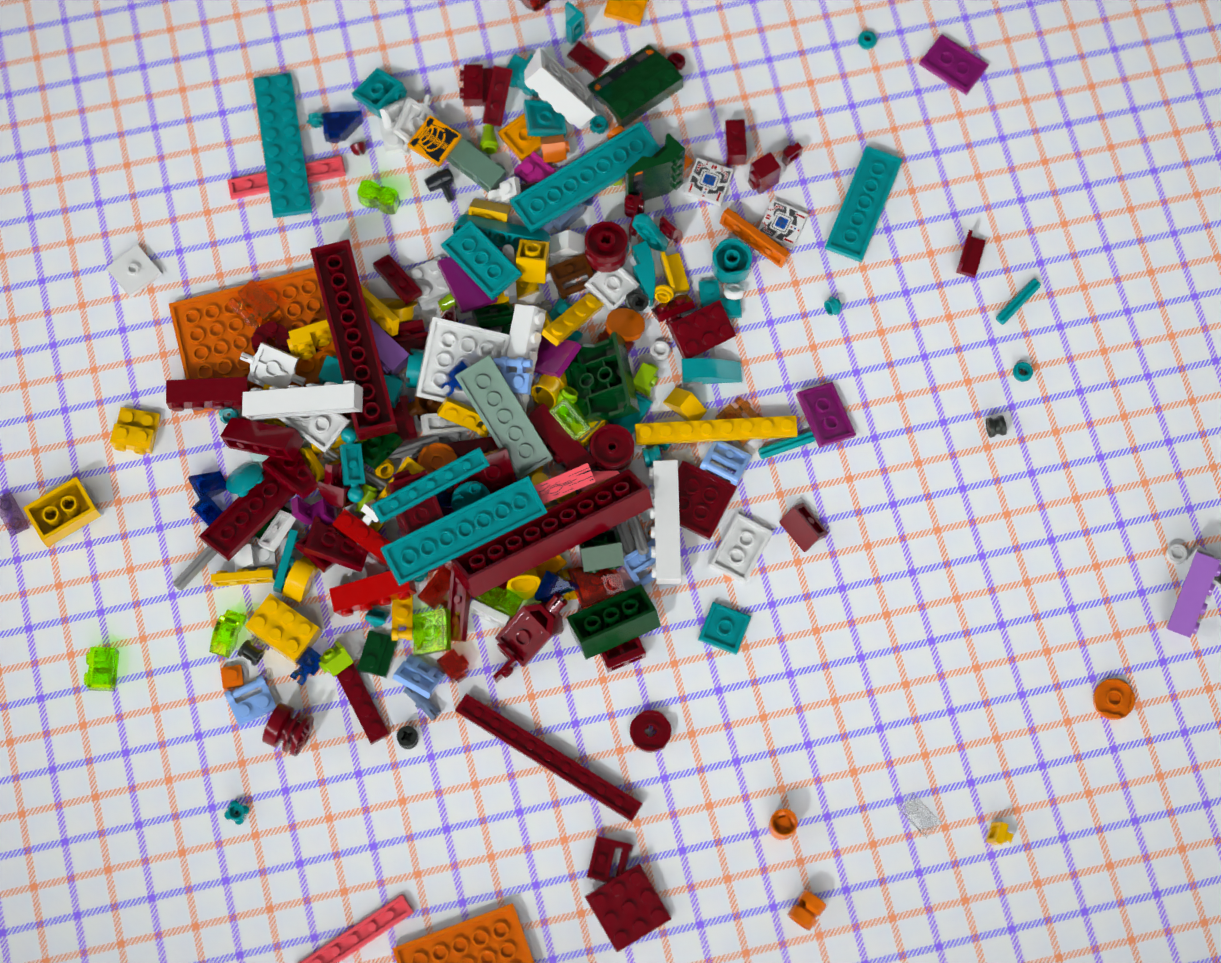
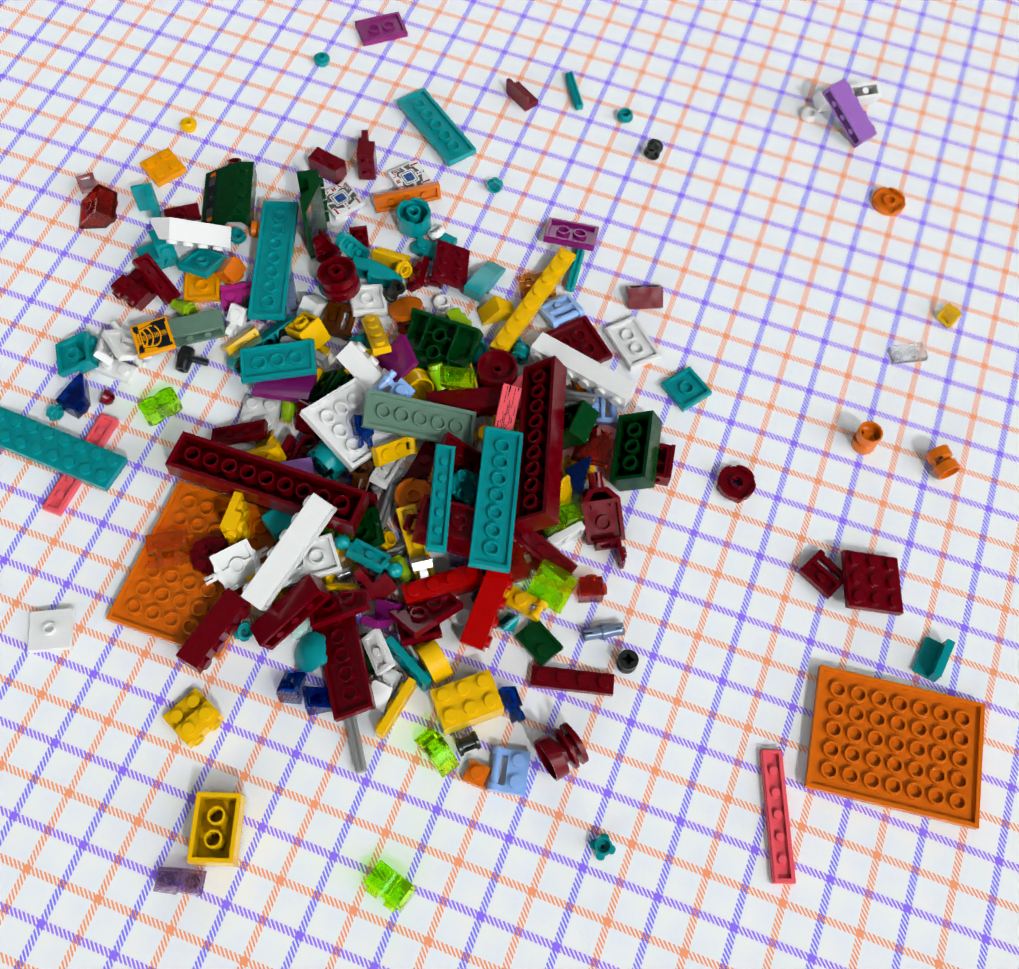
camera: 60 degrees left, 10 degrees down
lime brick [318,641,353,677] -> none
light blue plate [393,654,446,699] -> none
dark red plate [455,693,643,822] -> none

